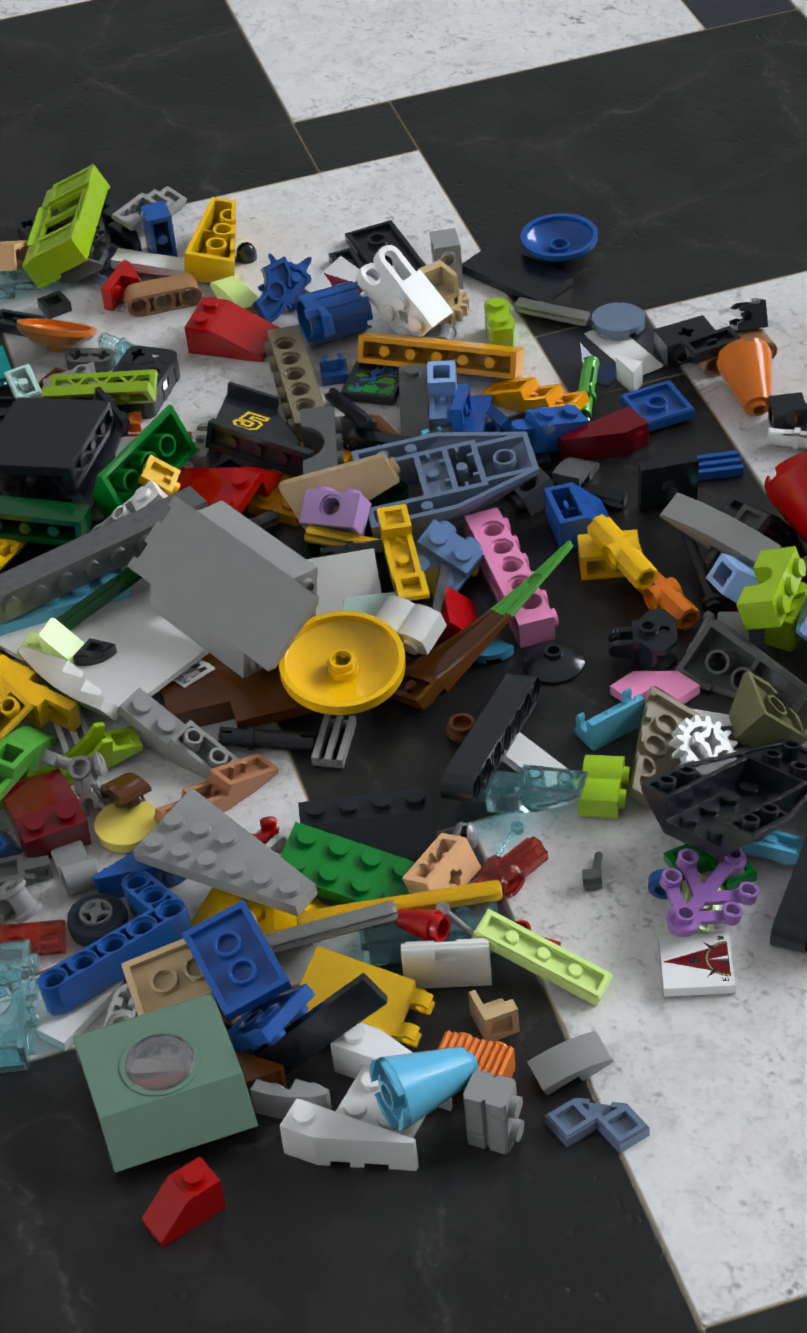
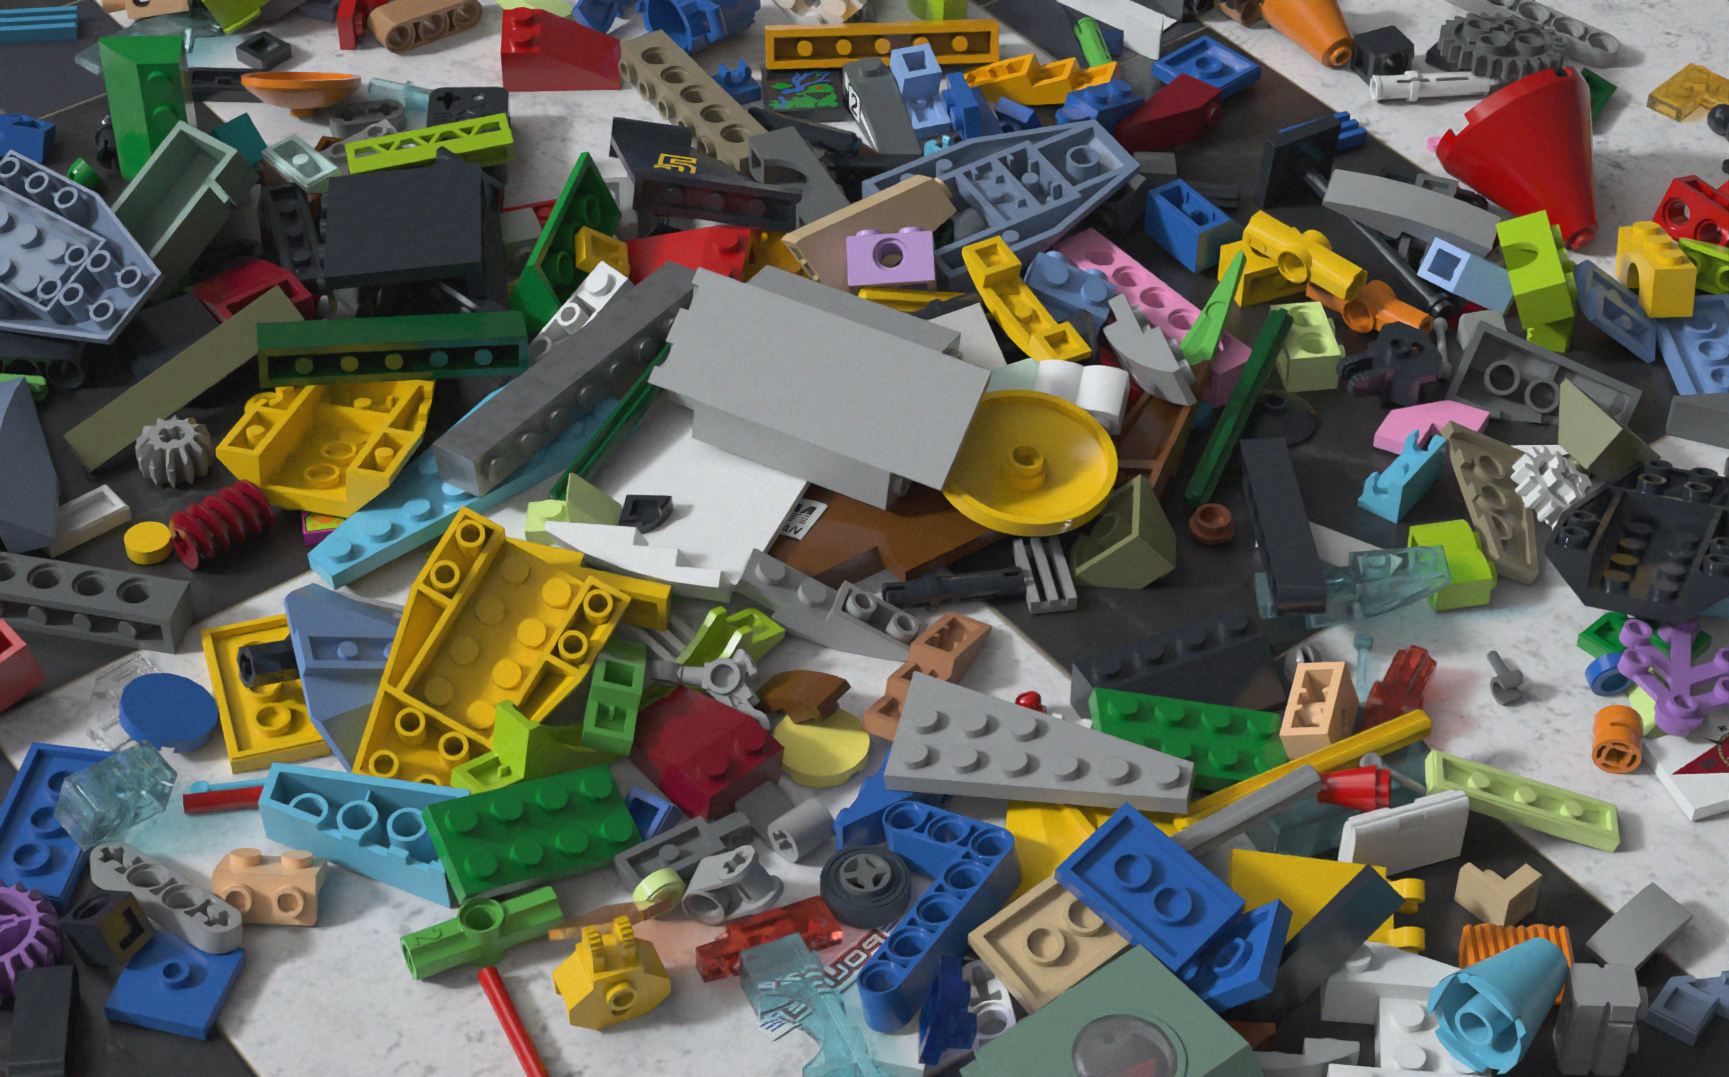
camera: 25 degrees left, 0 degrees up
none -> clear blue hinge [918,955,977,1066]
none -> olive slope [1069,474,1176,589]
none -> light grey slope [1102,293,1197,406]
none -> dark green axle [1183,308,1294,510]
none -> yellowish green brick [1269,301,1346,392]
none -> orange wheel [1591,705,1644,774]

